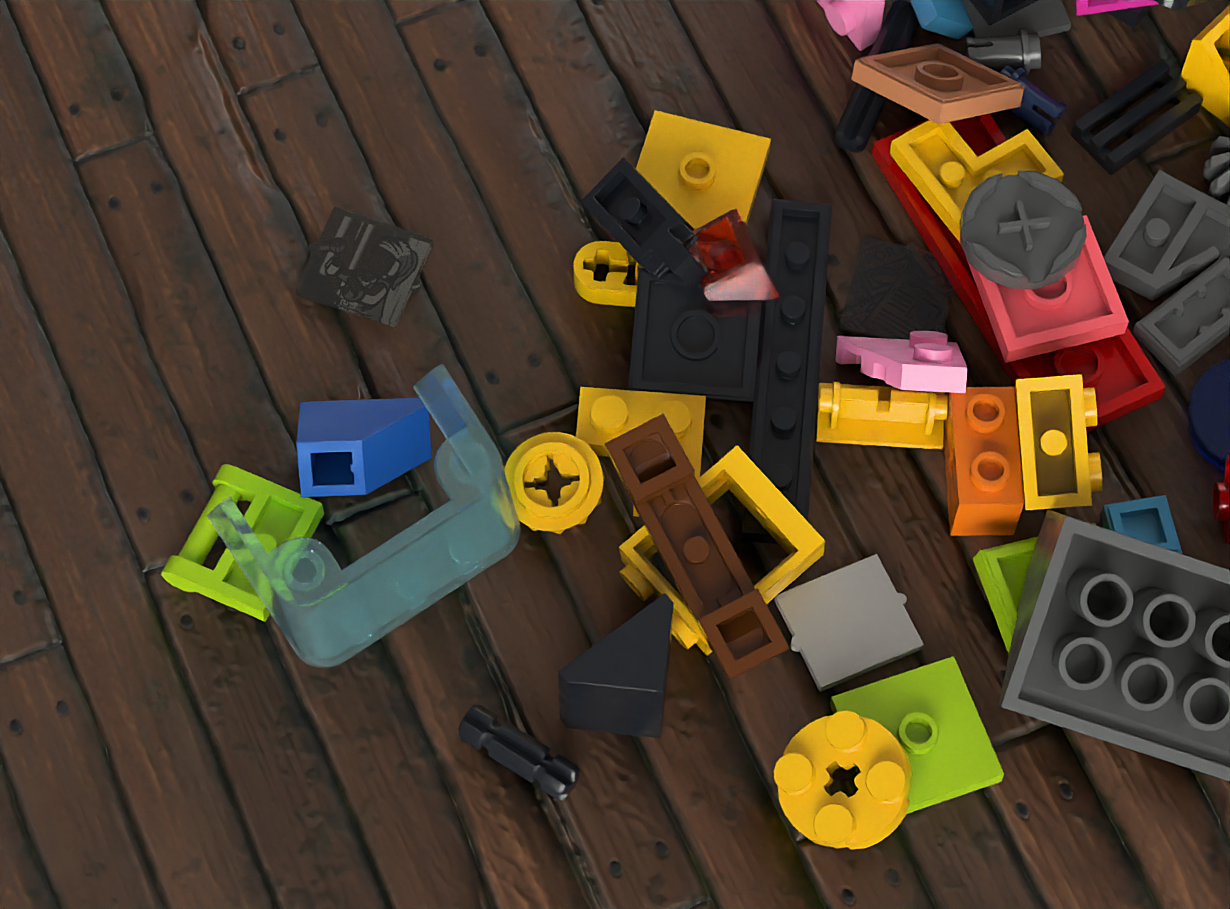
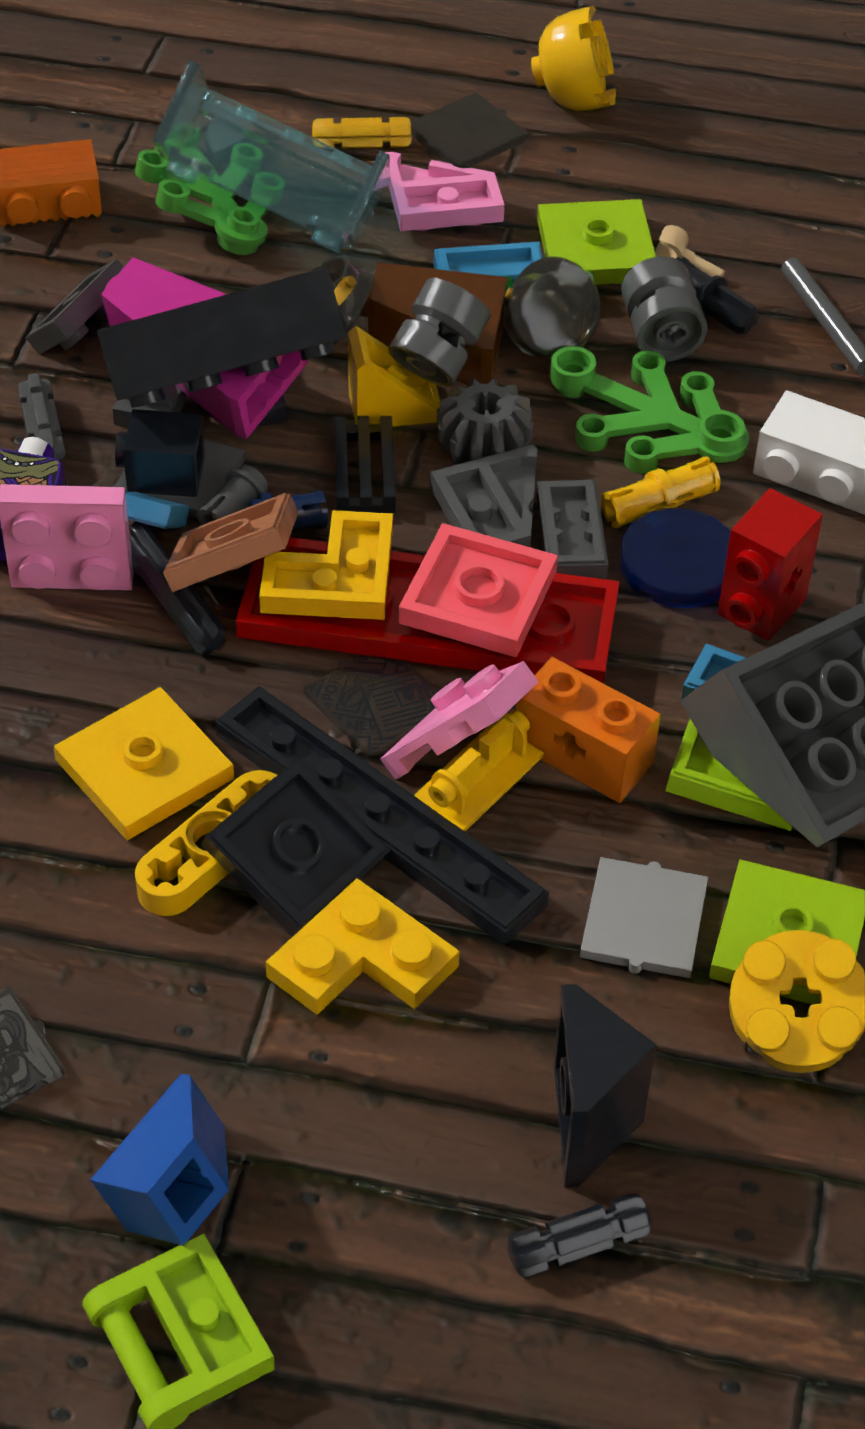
camera: 55 degrees left, 15 degrees down
clear light blue windscreen [207,363,520,668] -> none
yellow gear [502,432,605,534] -> none
black hinge [581,157,711,290] -> none
reddish brown slope [605,413,790,681] -> none
yellow window [619,445,825,656] -> none
clear red slope [689,209,780,301] -> none
dark grey tile [960,171,1087,289] -> none
yellow brick [1014,374,1102,510] -> none

